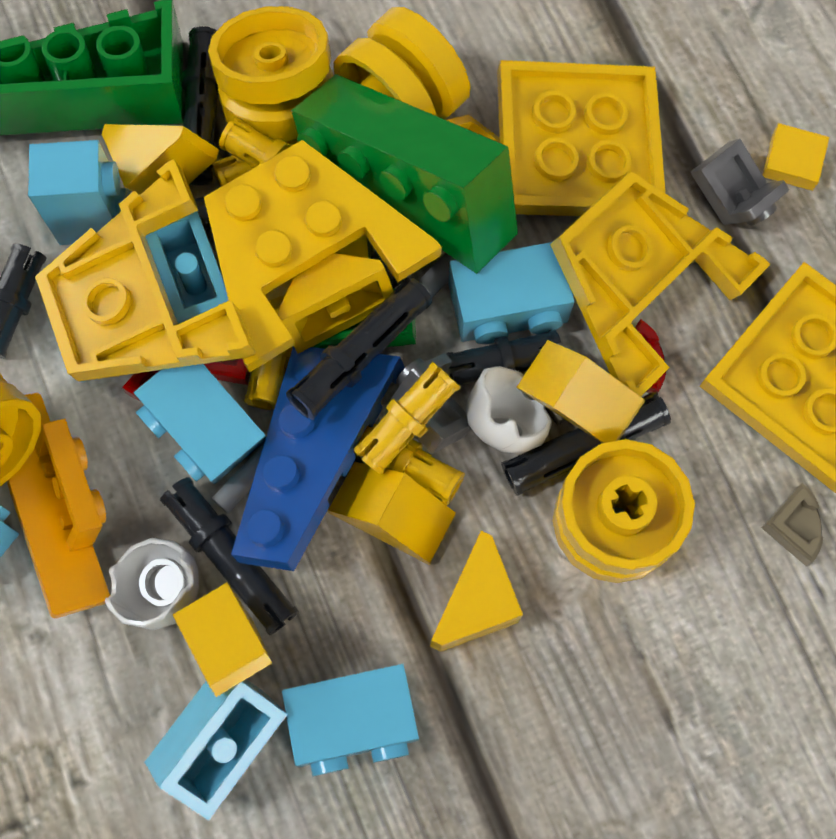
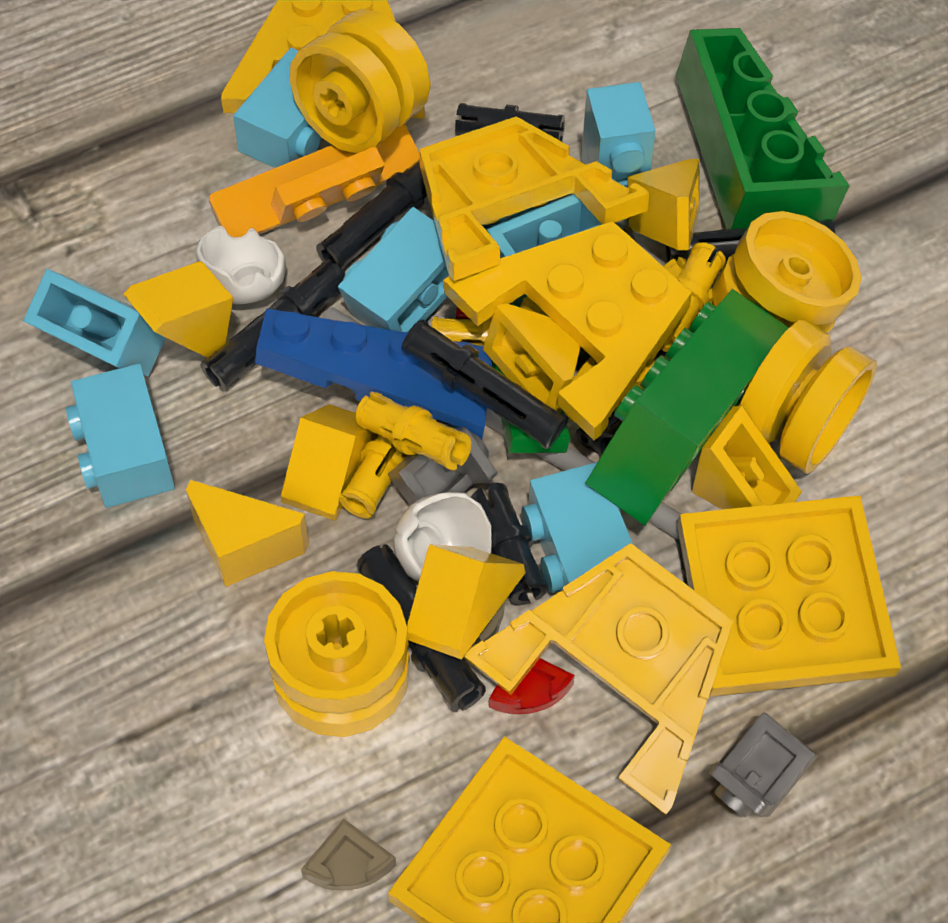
camera: 85 degrees right, 15 degrees down
yellow tile [762,123,830,191] -> none
none -> black pin [316,158,428,270]

